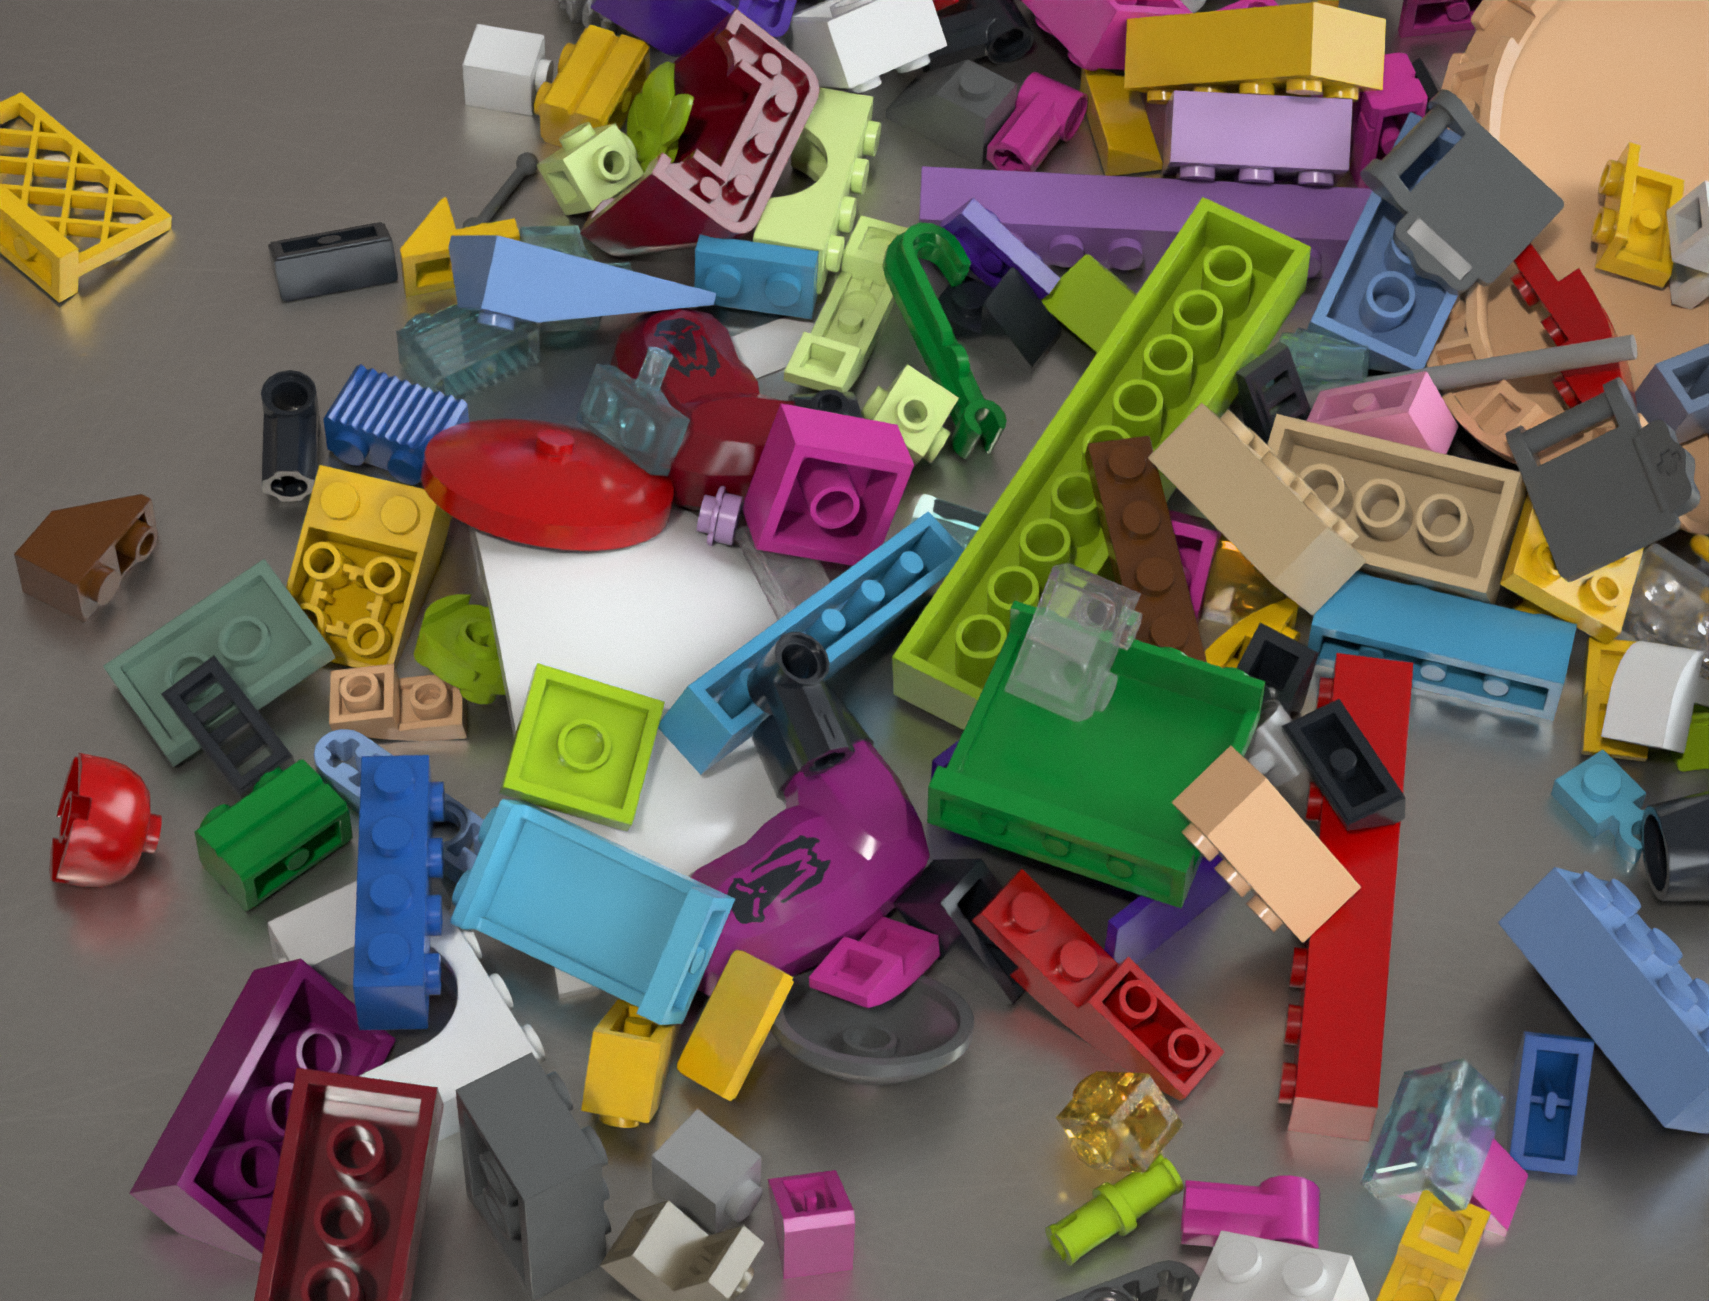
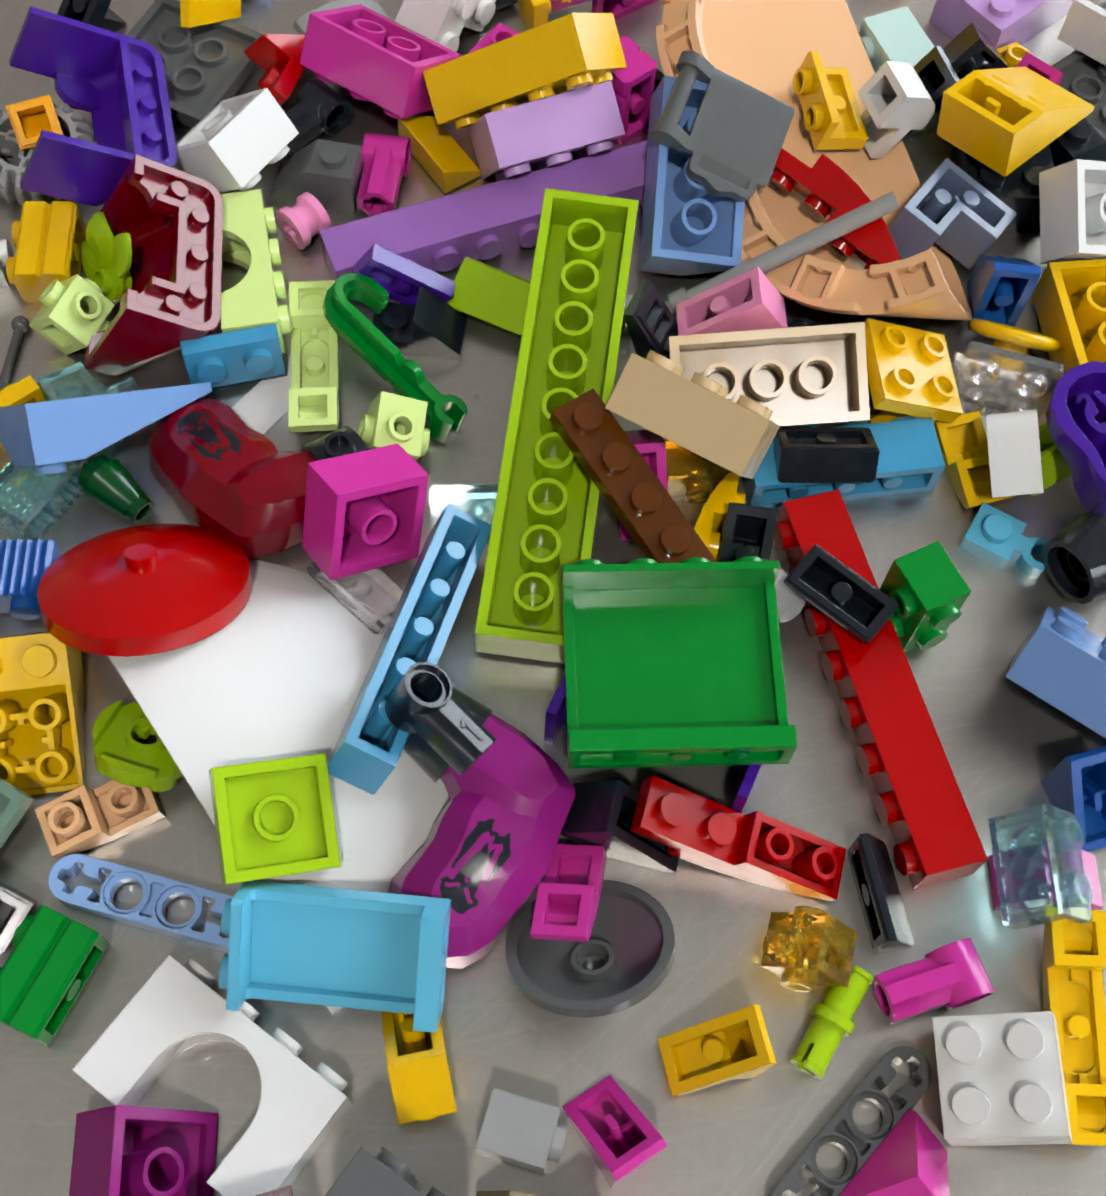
camera: 25 degrees left, 10 degrees up
blue brick [353,755,445,1030] -> none
clear light blue plate [575,347,690,476] -> none
yellow slope [677,950,794,1101] -> none
lavender plate [697,486,743,546] -> none
clear brick [1004,563,1142,723] -> none
light nougat brick [1171,746,1361,943] -> none
clear light blue cone [1279,327,1369,387] -> none
dark grey piece [1505,377,1701,582] -> none
none -> dark green cone [78,455,154,524]
none -> bright pink wheel [275,192,332,250]
none -> yellow slope [657,1005,776,1096]
none -> black slope [773,427,880,483]
none -> black slope [847,833,914,954]
none -> green brick [879,541,971,652]

